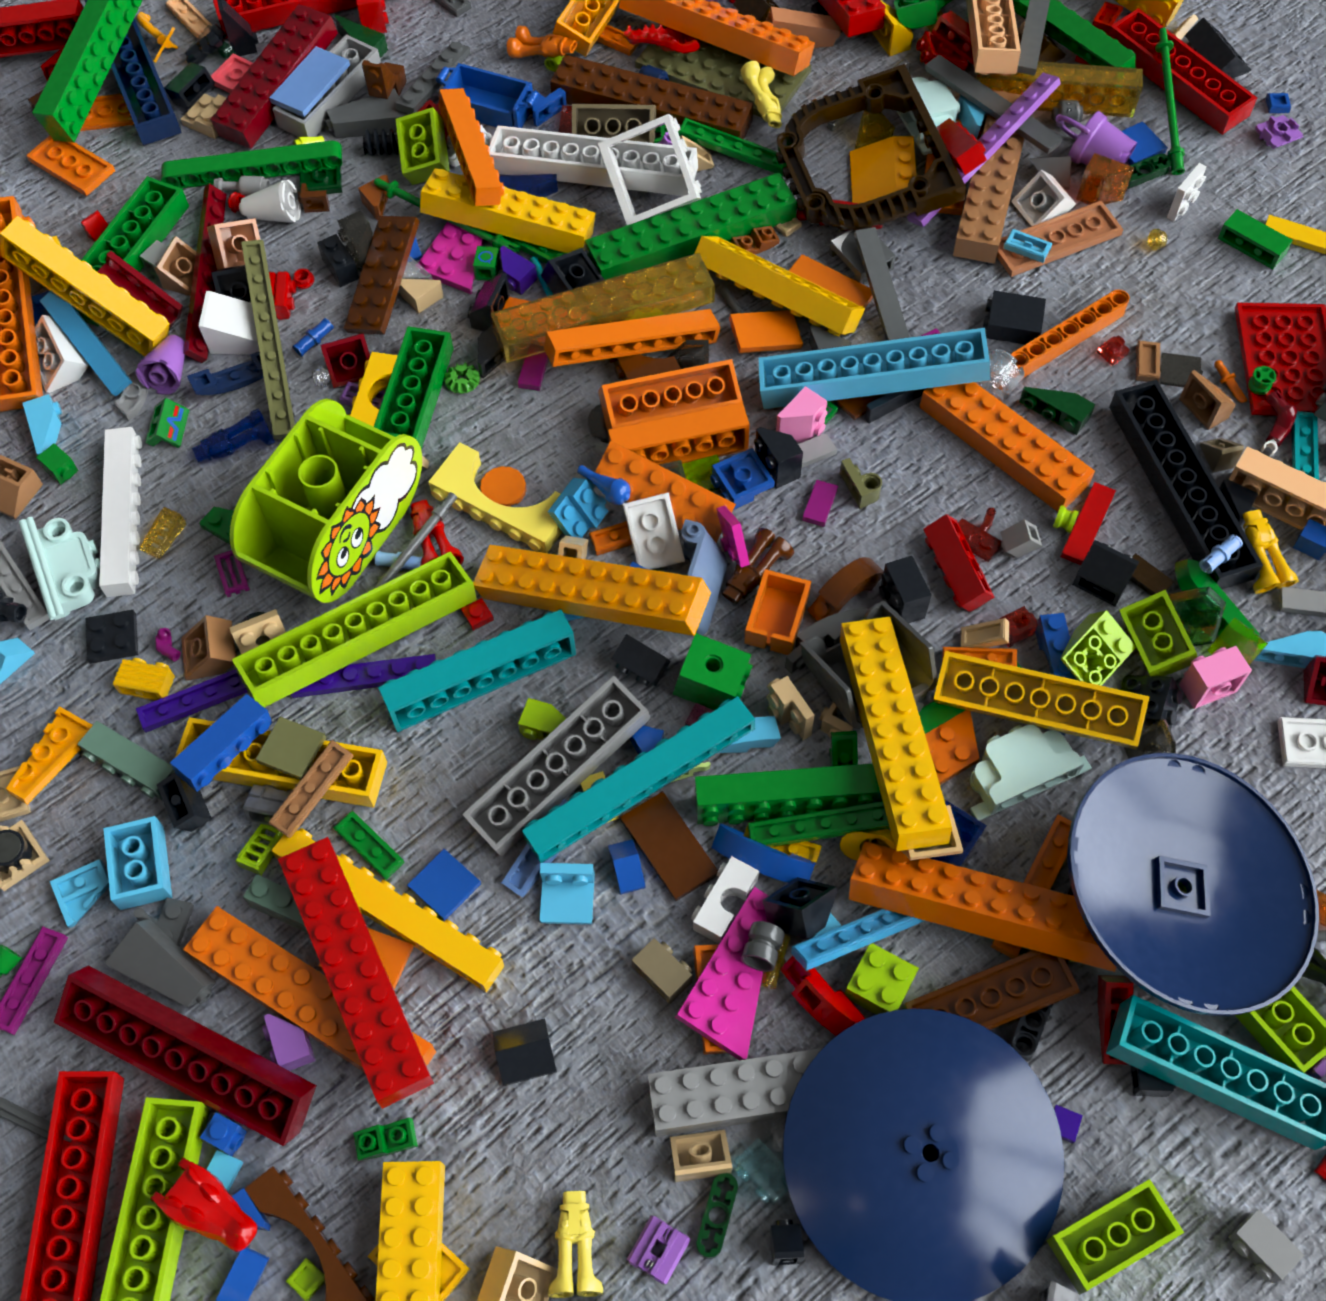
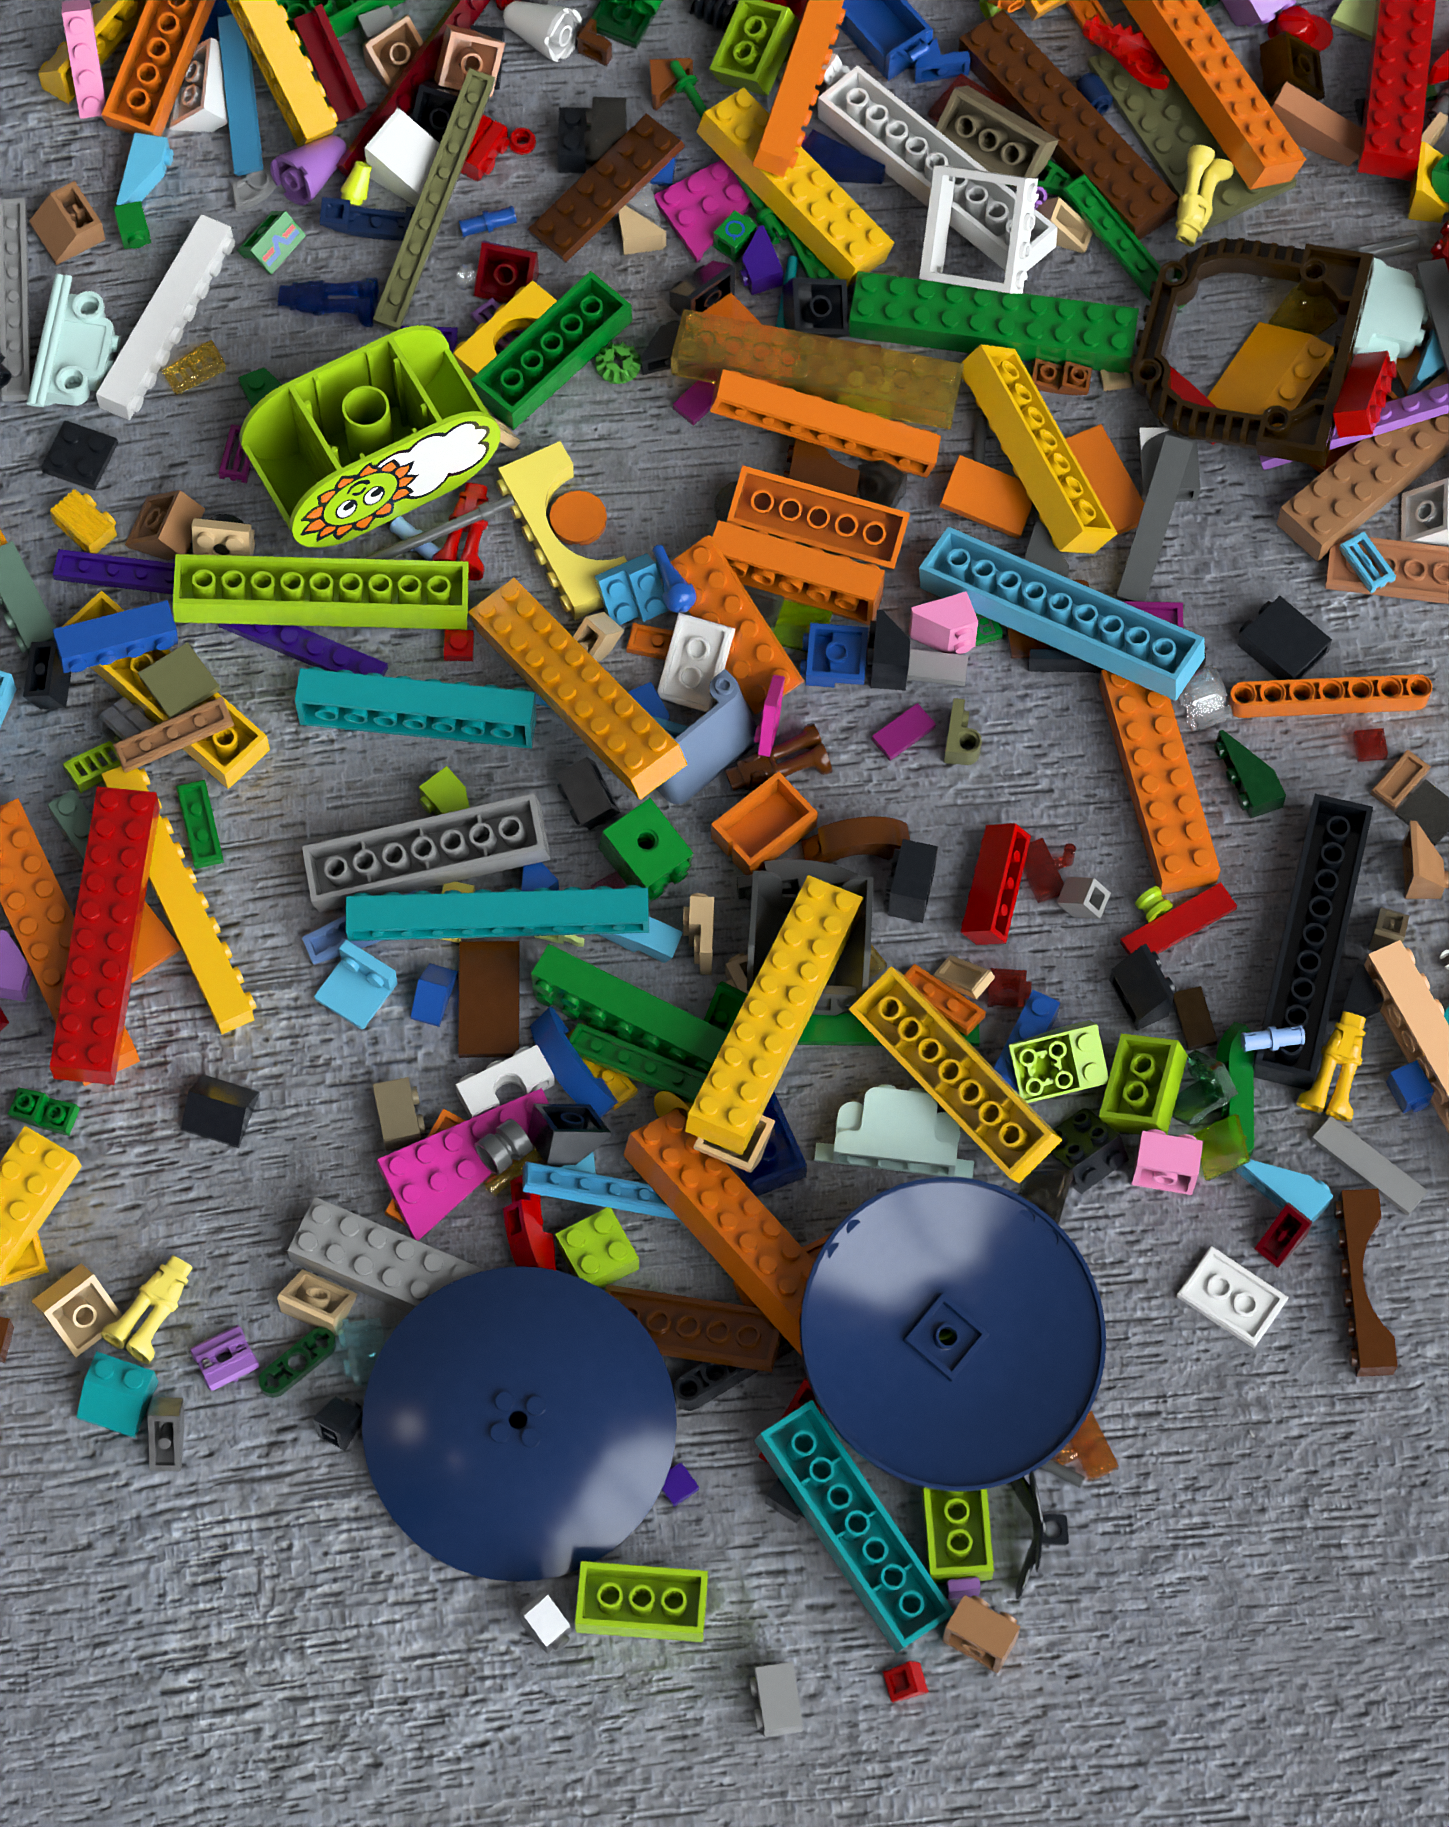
camera: 30 degrees right, 5 degrees up
magenta arm [155,628,181,662] -> none
blue tile [407,849,481,921] -> none
orange wing [925,710,980,785] -> none
none -> neon yellow cone [340,161,372,205]

